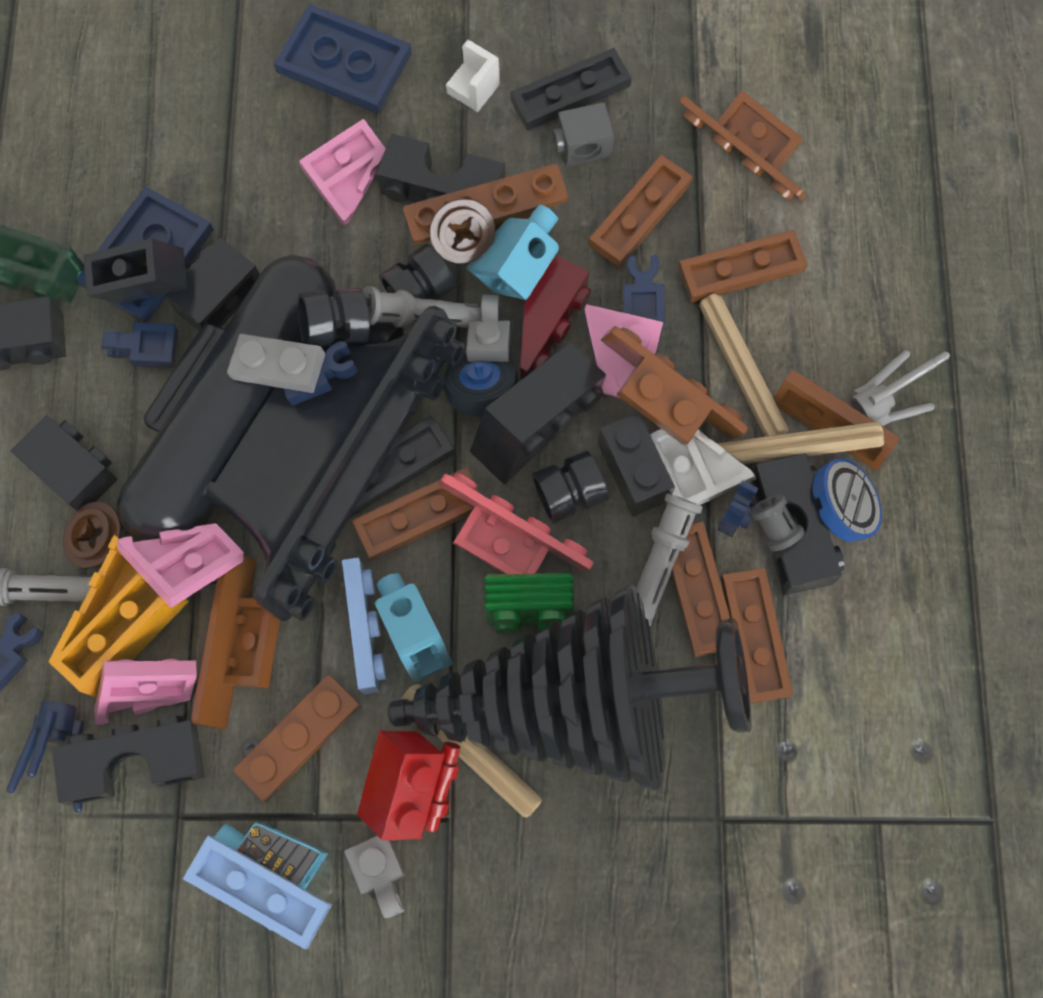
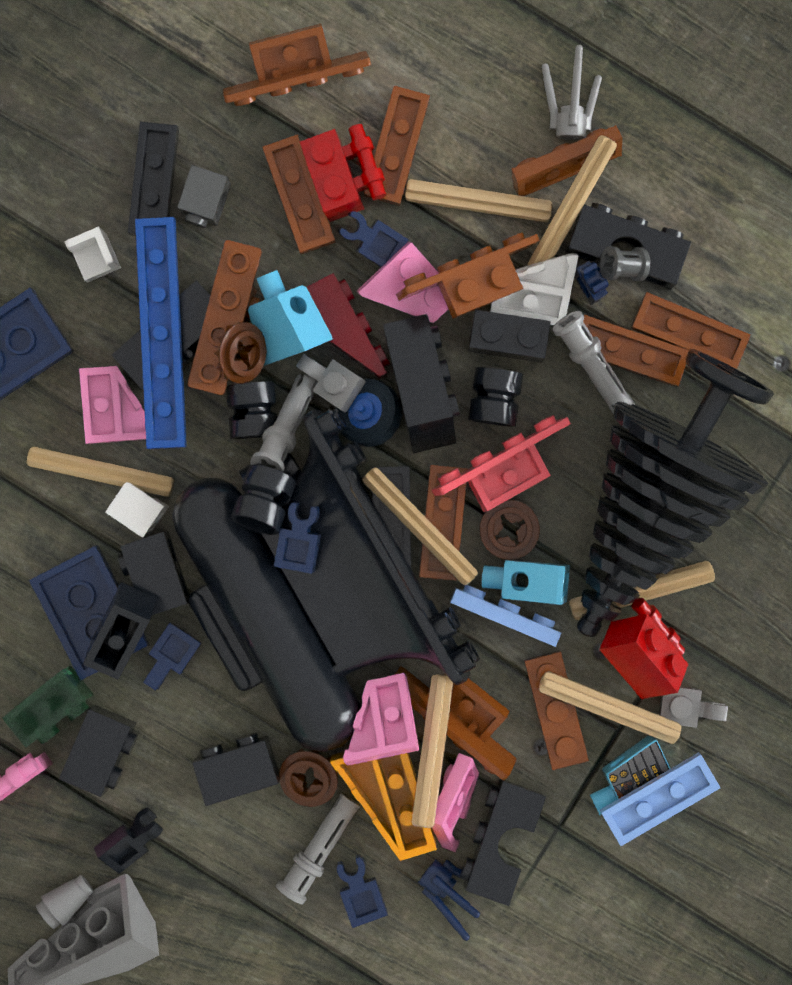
camera: 60 degrees left, 15 degrees up
light grey plate [227,334,325,393] -> none
green brick [484,573,575,634] -> none
tile [812,458,882,542] -> none
none -> tan axle [27,447,174,497]
none -> white panel [105,482,169,538]
none -> blue plate [135,217,187,449]
none -> red brick [299,124,387,222]
none -> tan axle [362,467,478,585]
none -> tan axle [411,674,453,828]
none -> reddish brown gear [479,500,540,560]
none -> tan axle [539,671,681,744]

